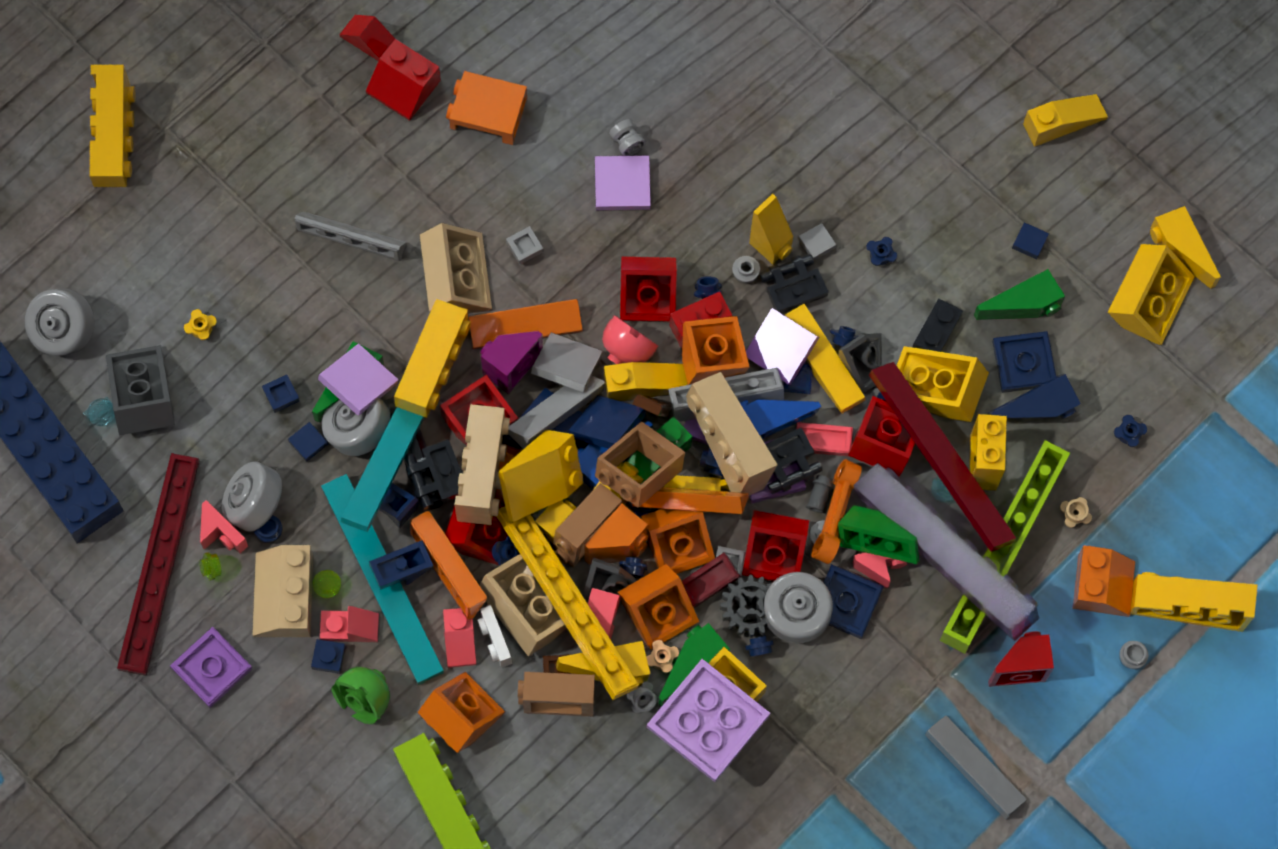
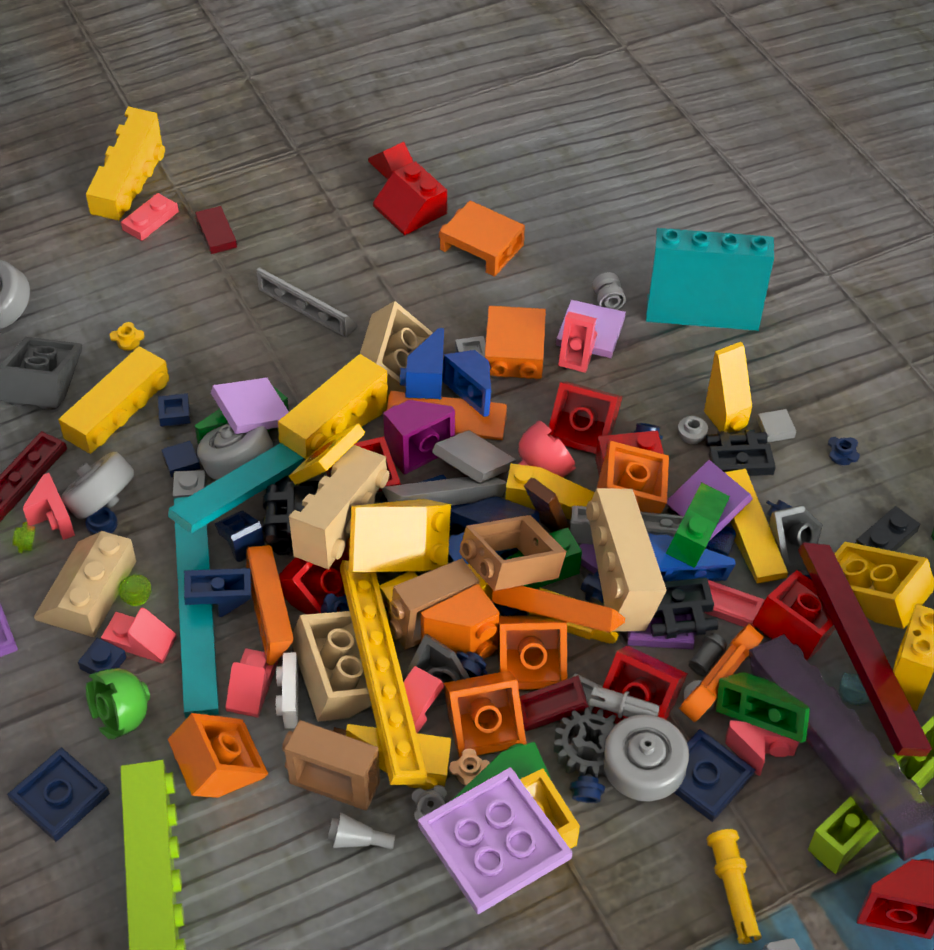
camera: 20 degrees right, 20 degrees down
none -> dark blue tile [7,747,110,842]
none -> yellow brick [58,346,170,454]
none -> coral plate [121,193,179,241]
none -> light grey plate [173,470,206,500]
none -> dark red tile [195,206,237,254]
none -> yellow tile [289,424,365,485]
none -> light grey cone [327,812,395,849]
none -> blue slope [400,328,444,399]
none -> blue slope [442,350,491,417]
none -> orange panel [485,306,546,379]
none -> coral slope [558,311,597,373]
none -> light grey axle [589,684,659,718]
none -> teal panel [646,228,774,331]
none -> green slope [665,482,730,568]
none -> yellow pin [706,829,762,944]

